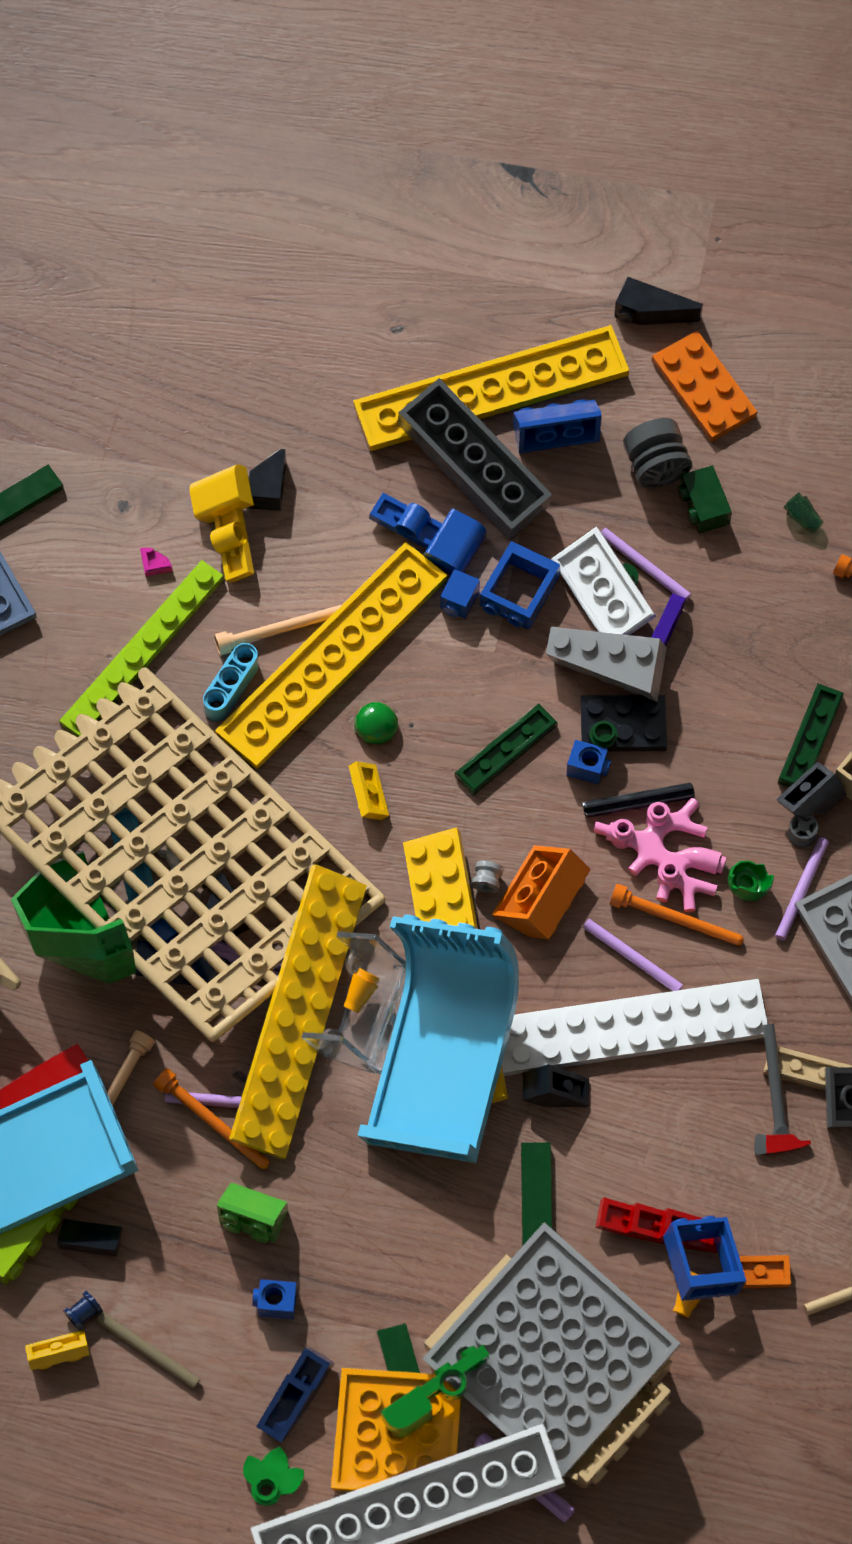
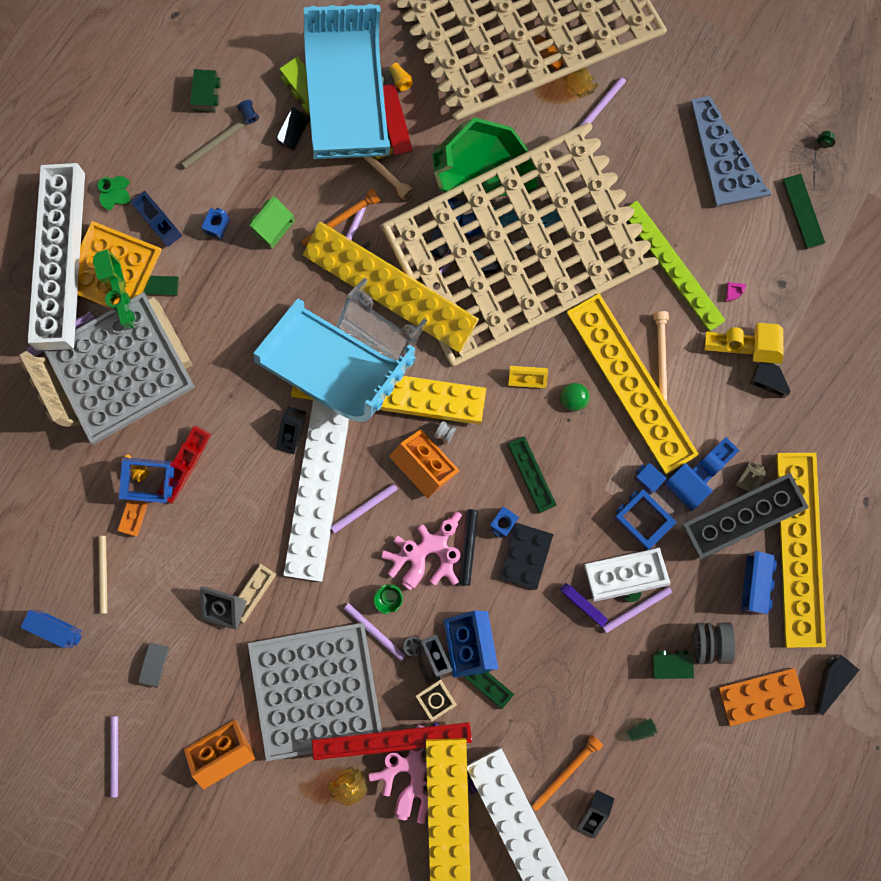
camera: 110 degrees right, 15 degrees up
yellow plate [25,1330,90,1371] -> none
medium azure beam [203,643,259,722] -> none
light orange cone [343,968,380,1014] -> none
dark green tile [521,1142,552,1247] -> none
light grey wedge [546,627,667,702] -> none
dark green plate [589,721,618,748] -> none
orange piece [609,883,744,946] -> none
dark grey piece [754,1024,811,1155] -> none
none -> dark green brick [190,69,221,113]
none -> blue slope [443,610,498,678]
none -> dark tan bracket [736,461,765,492]

